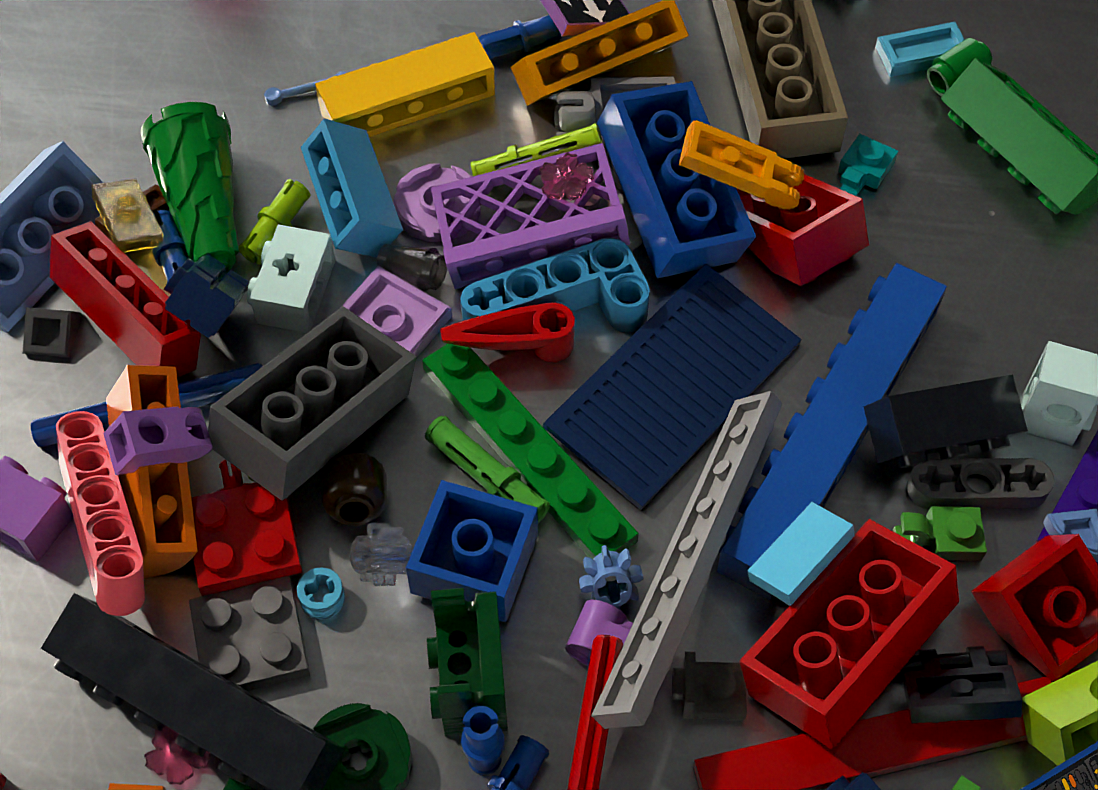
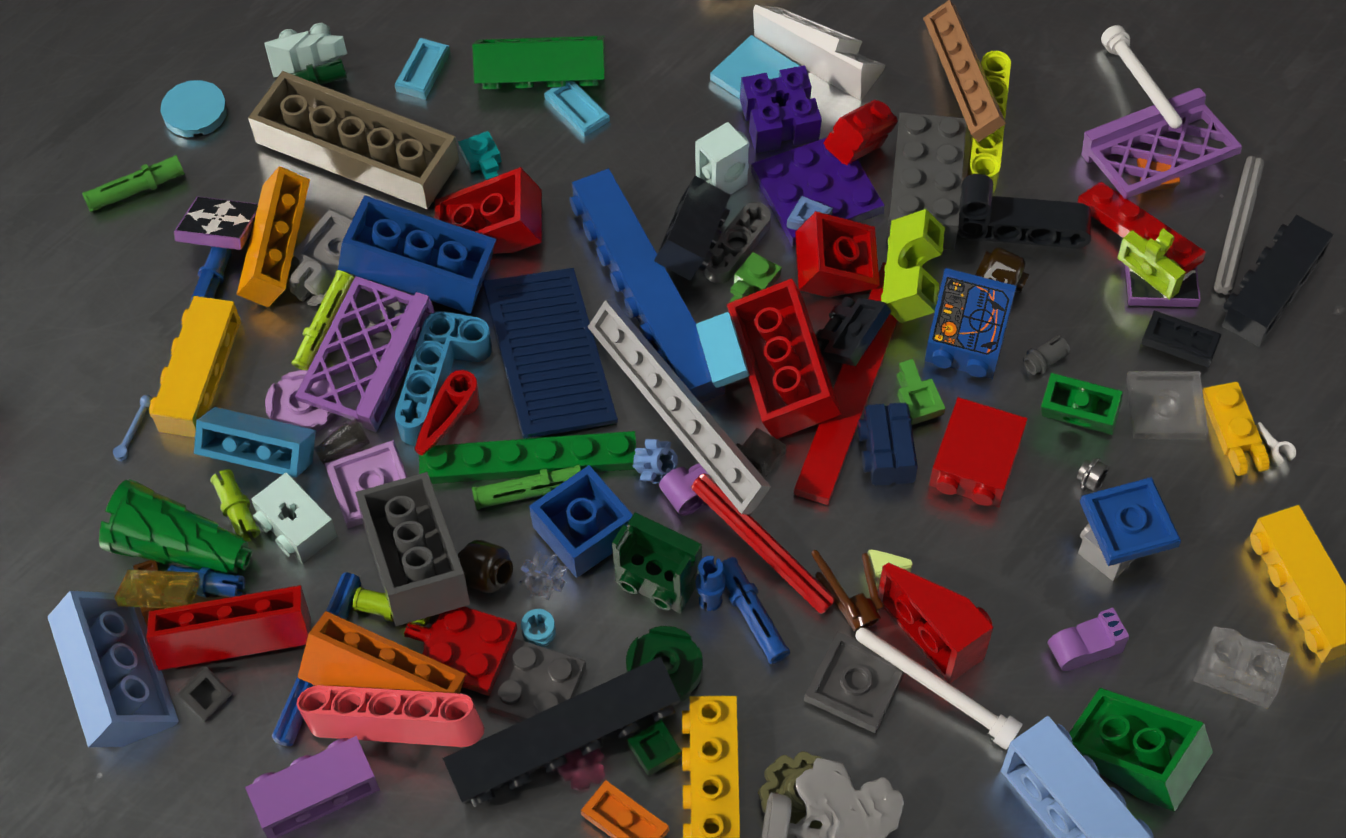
camera: 55 degrees left, 0 degrees up
medium lavender leg [103,406,213,475] -> none
dark blue brick [164,254,249,338] -> none
clear pink plant [539,152,594,201] -> none
light orange hinge [679,120,804,210] -> none
green brick [927,38,993,96] -> none
none -> medium azure tile [544,81,610,137]

